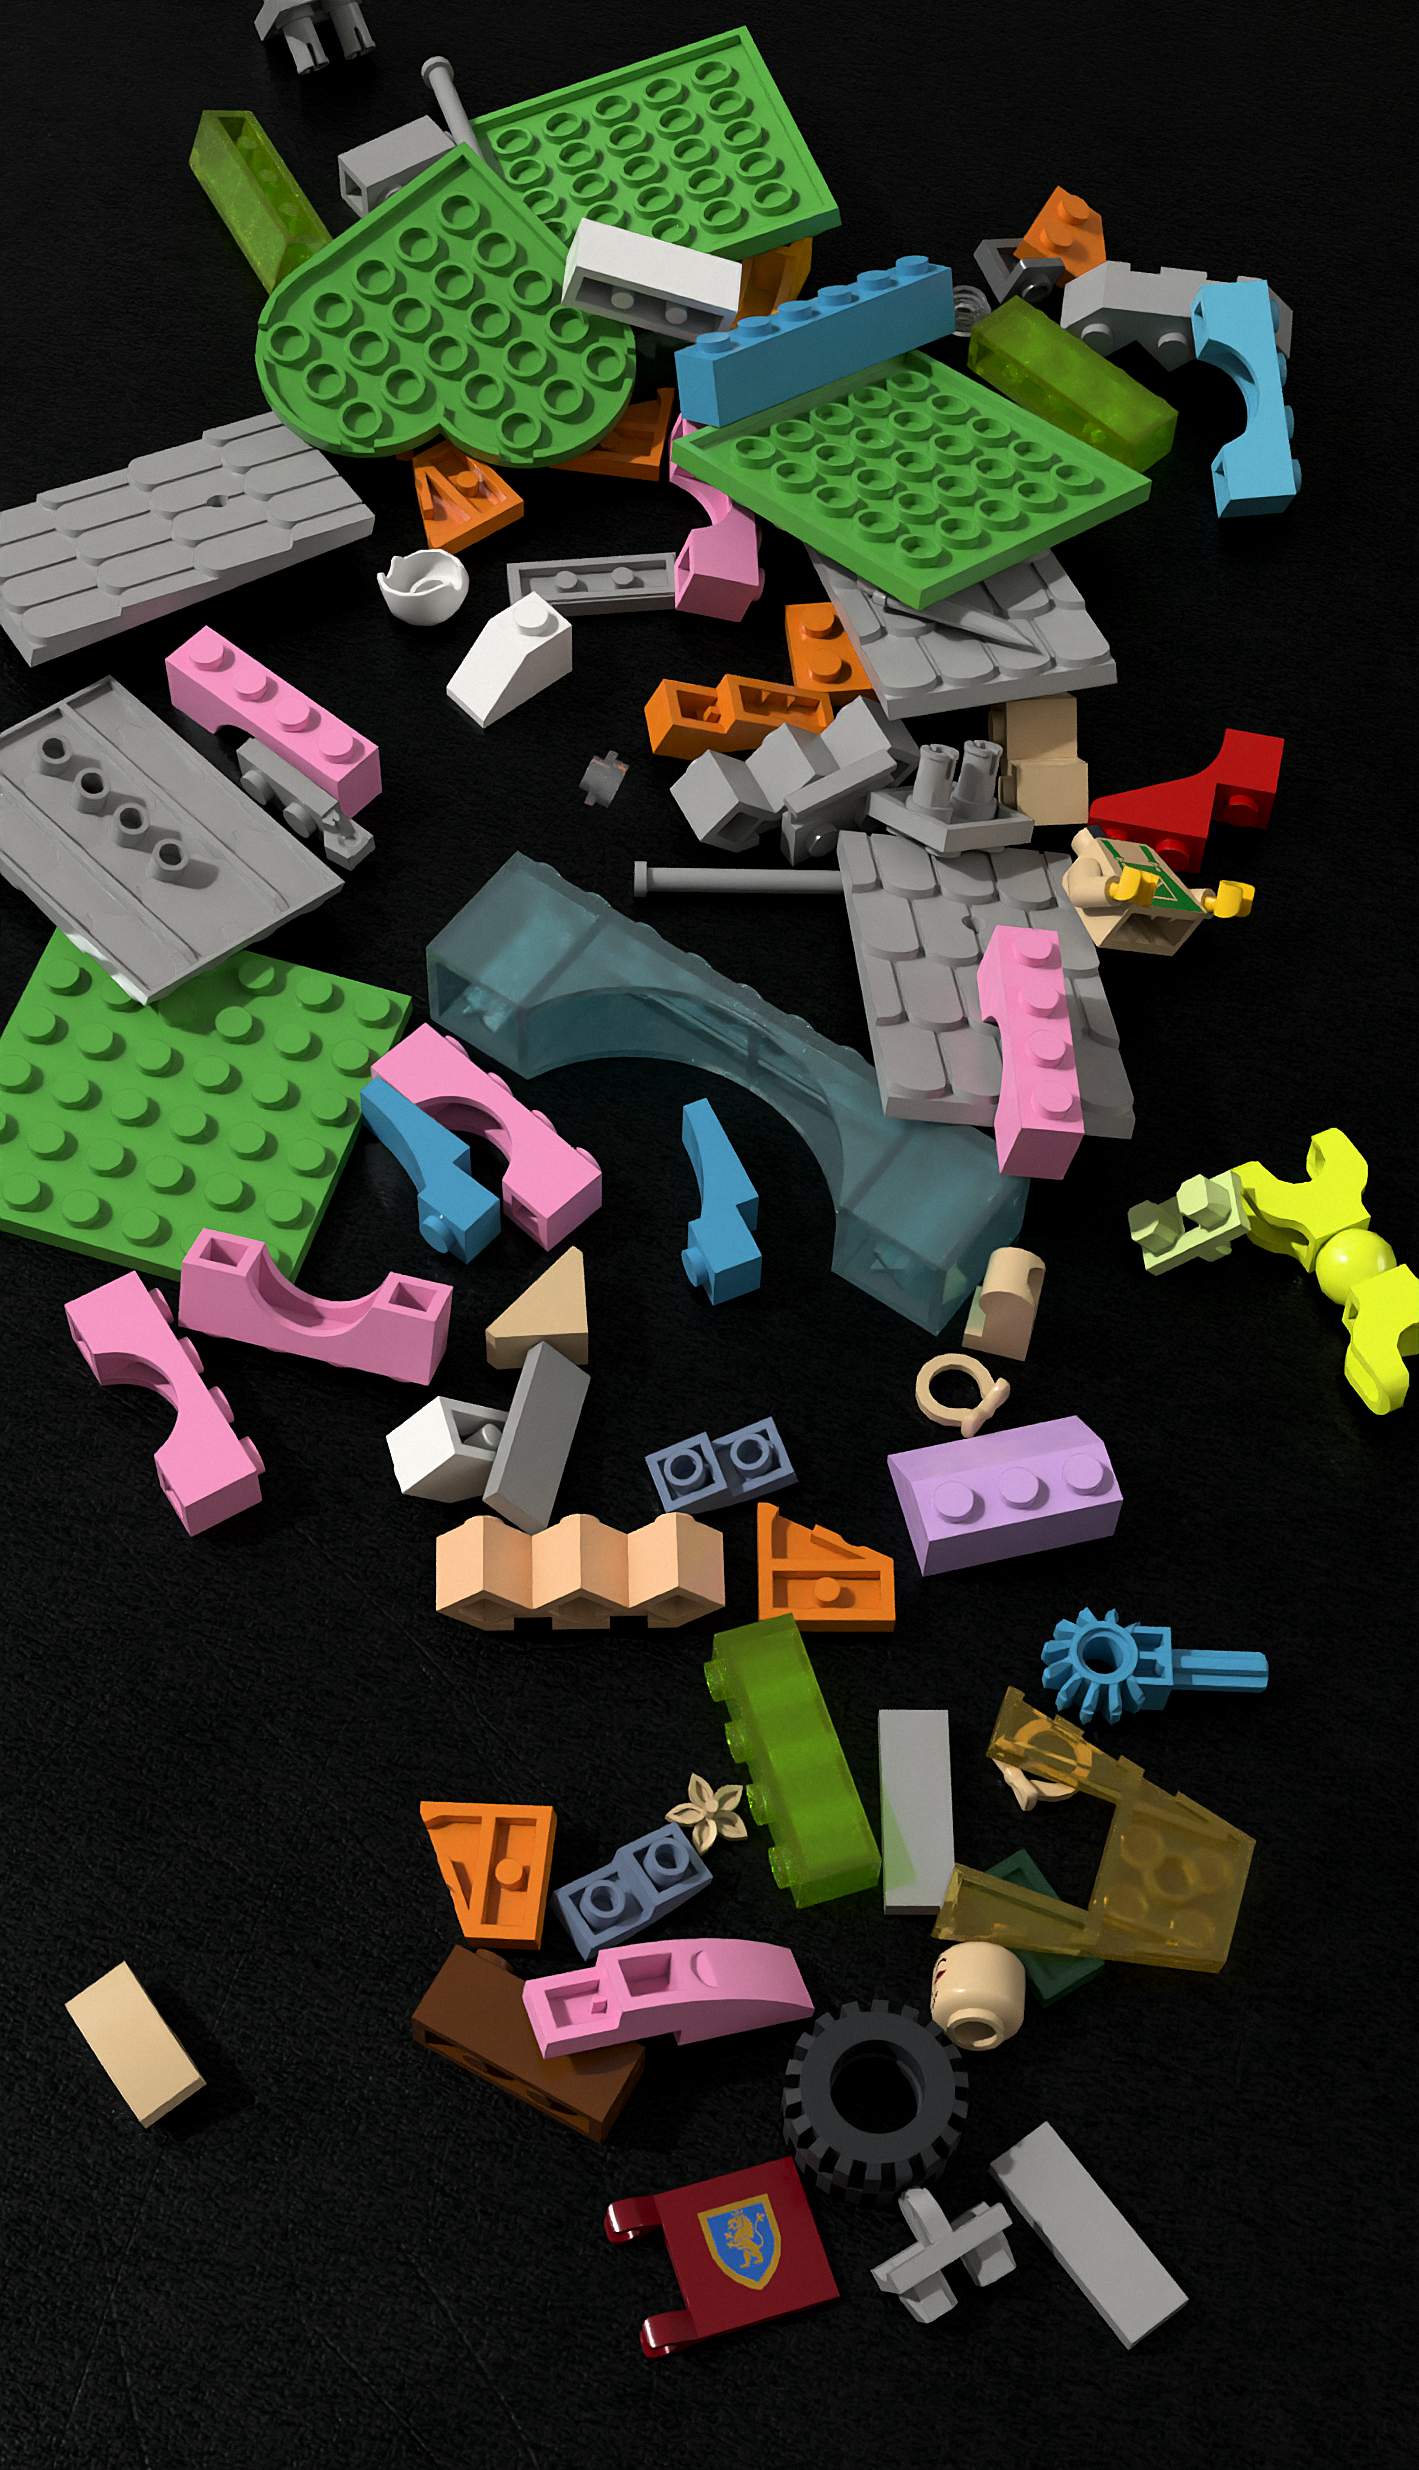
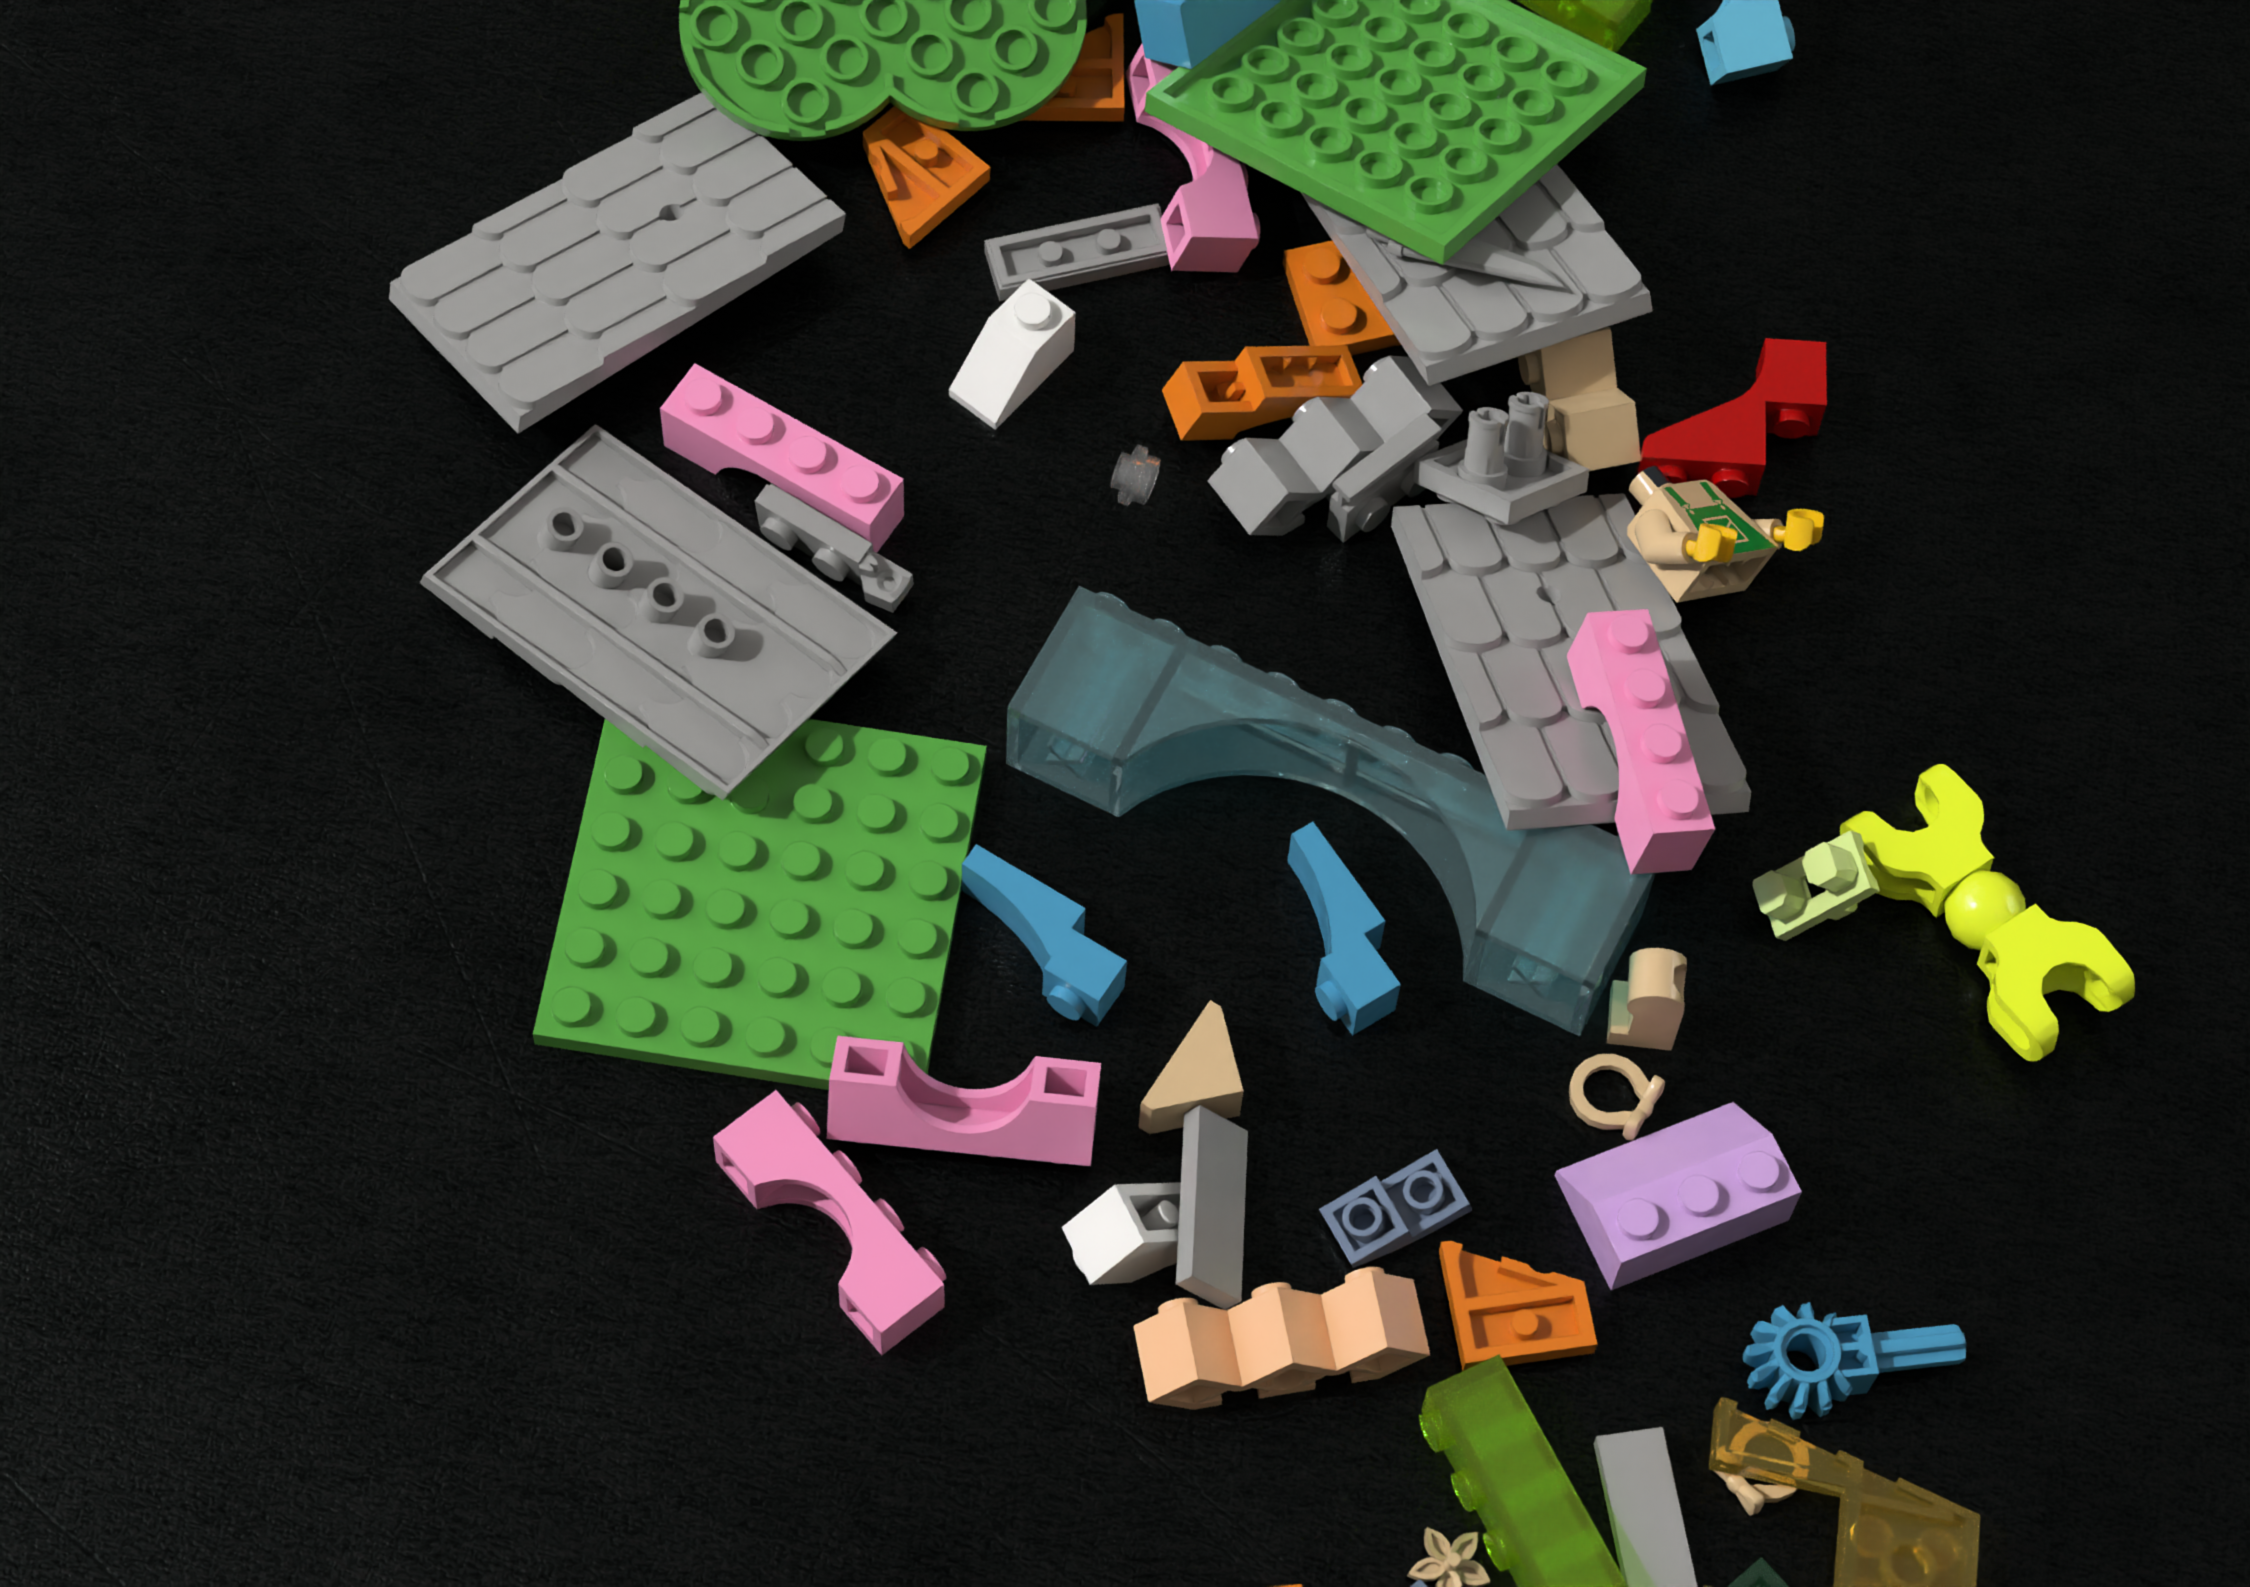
camera: 10 degrees left, 5 degrees up
bright pink arch [371,1023,602,1251] -> none
white hair [377,549,469,626] -> none
light grey bar [634,861,844,898] -> none

